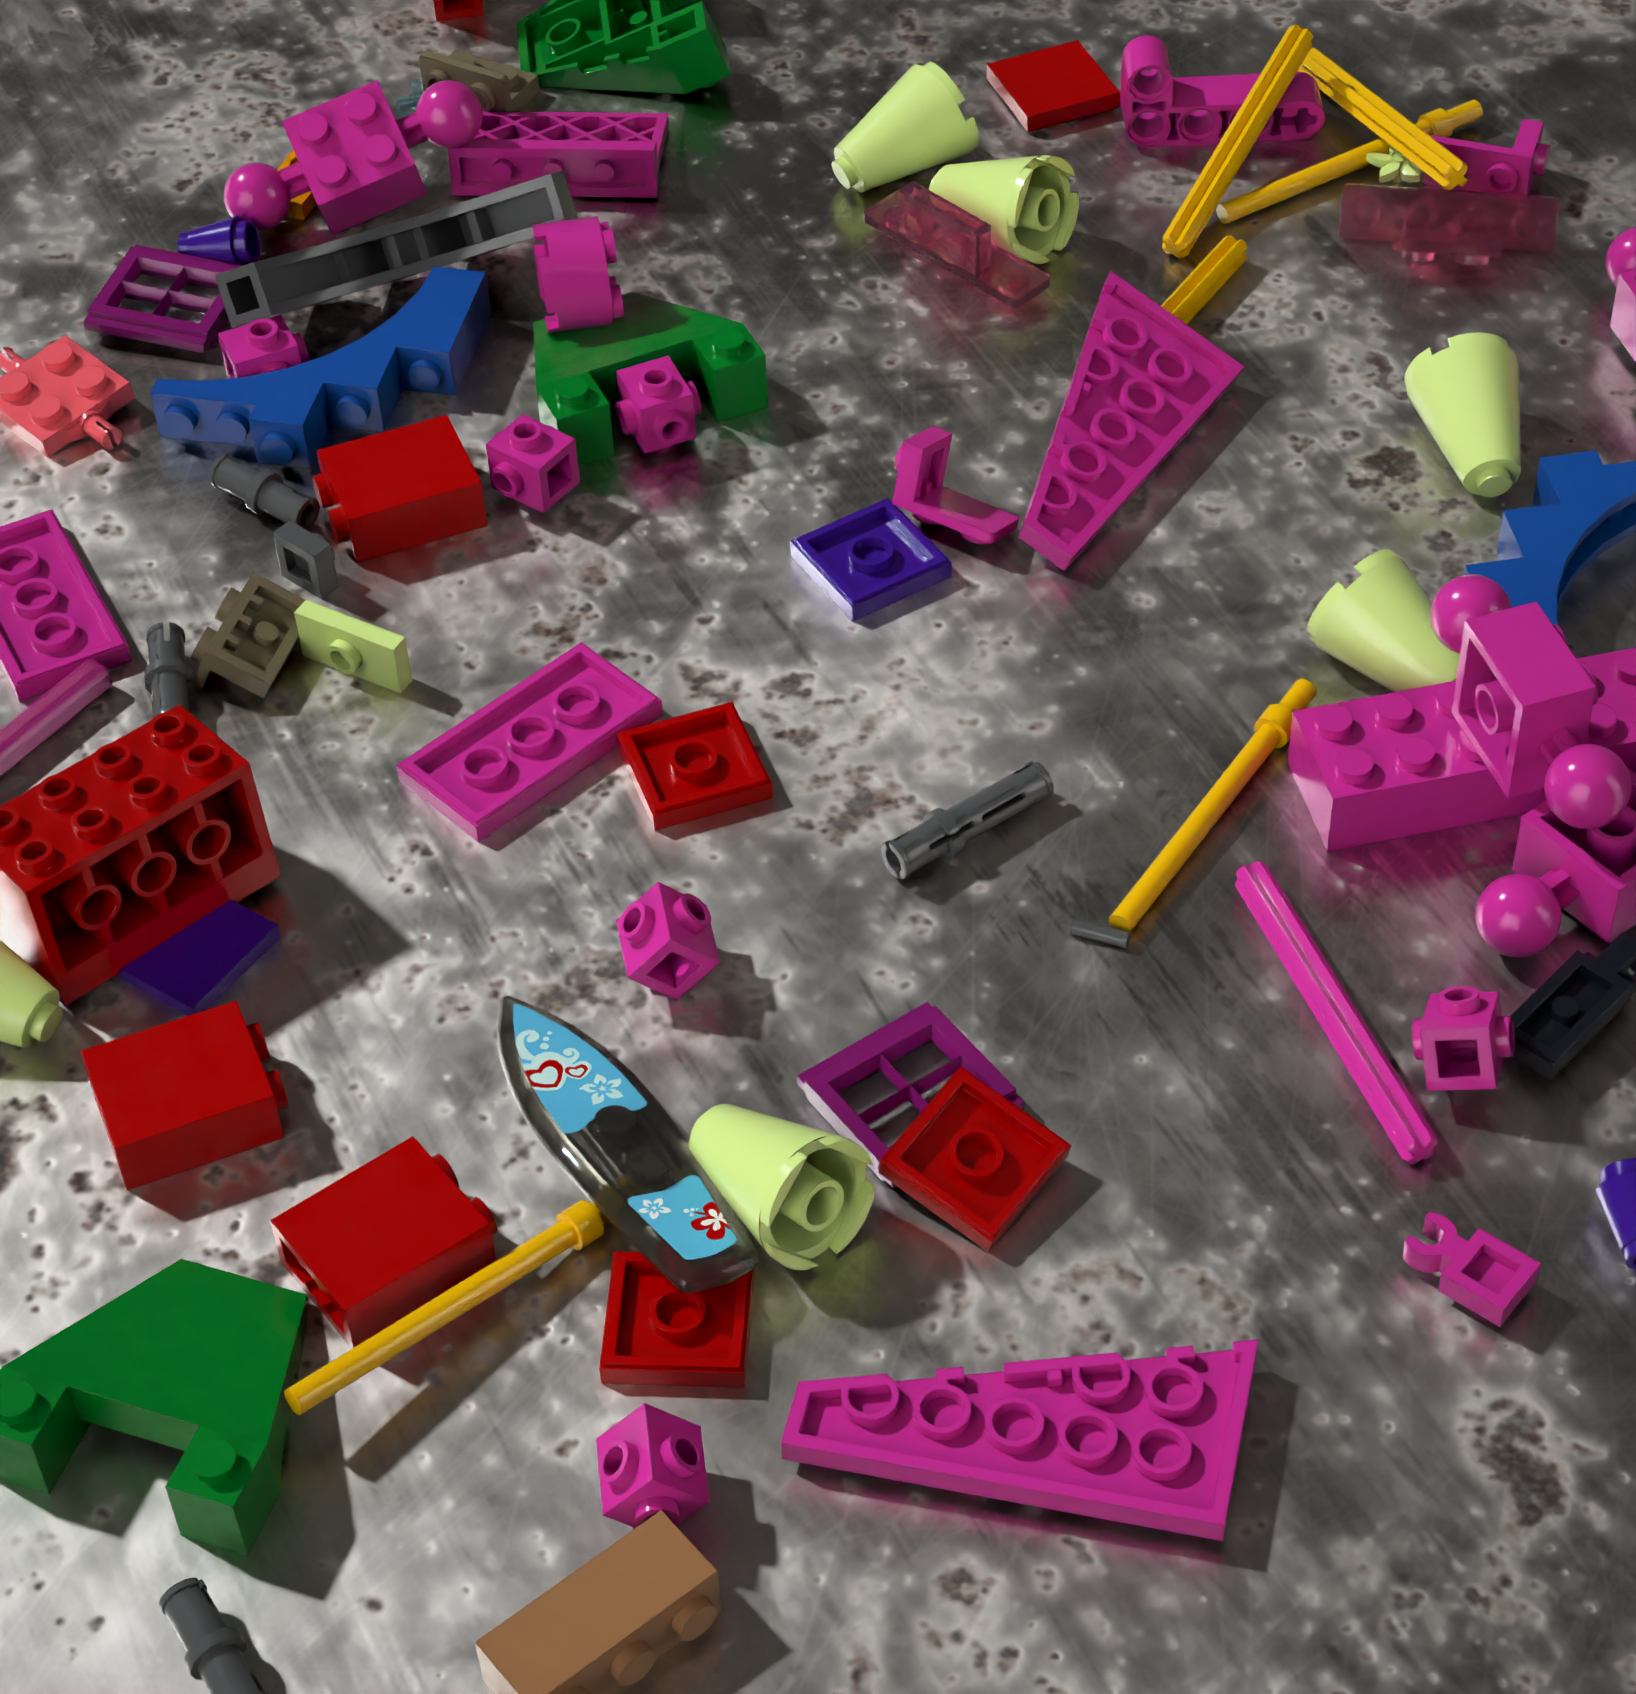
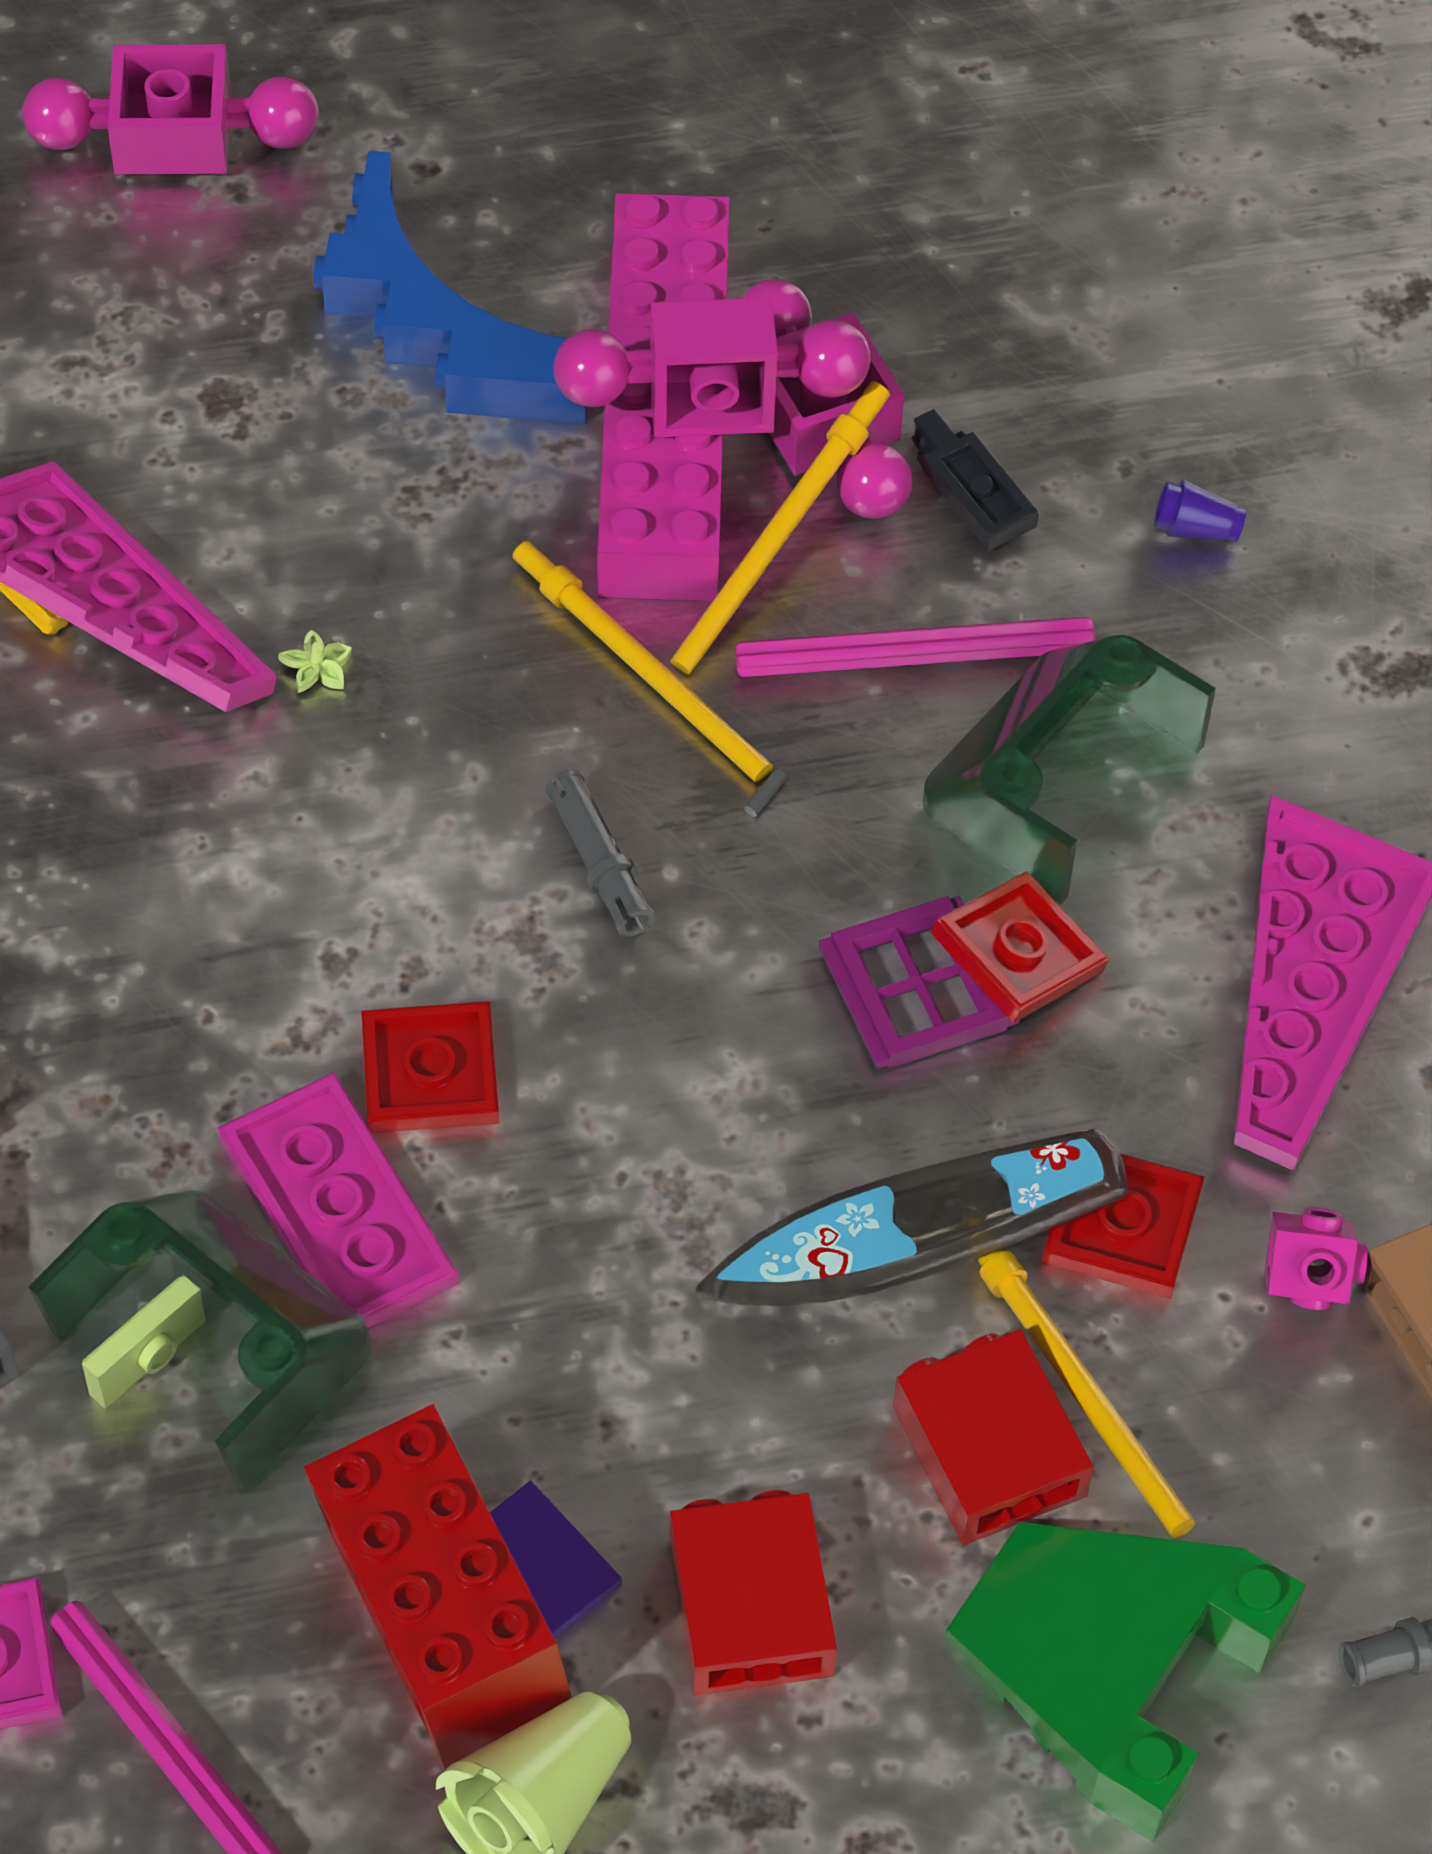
camera: 80 degrees left, 10 degrees up
dark grey pin [144,622,193,718] -> none
dark tan bracket [191,572,305,699] -> none
dark pink brick [616,882,720,1000] -> none
yellowish green cone [689,1104,875,1270] -> none
dark purple tile [790,498,952,622] -> none
dark pink bracket [892,426,1019,544] -> none
yellowish green cone [1307,549,1460,692] -> none
dark pink plate [1402,1212,1541,1327] -> none
yellowish green cone [1404,332,1521,497] -> none
dark pink brick [1412,986,1515,1091] -> none
none -> clear green windscreen [28,1190,372,1491]
none -> yellowish green plant [278,629,352,693]
none -> yellow bar [670,381,890,675]
none -> clear green windscreen [922,635,1216,905]

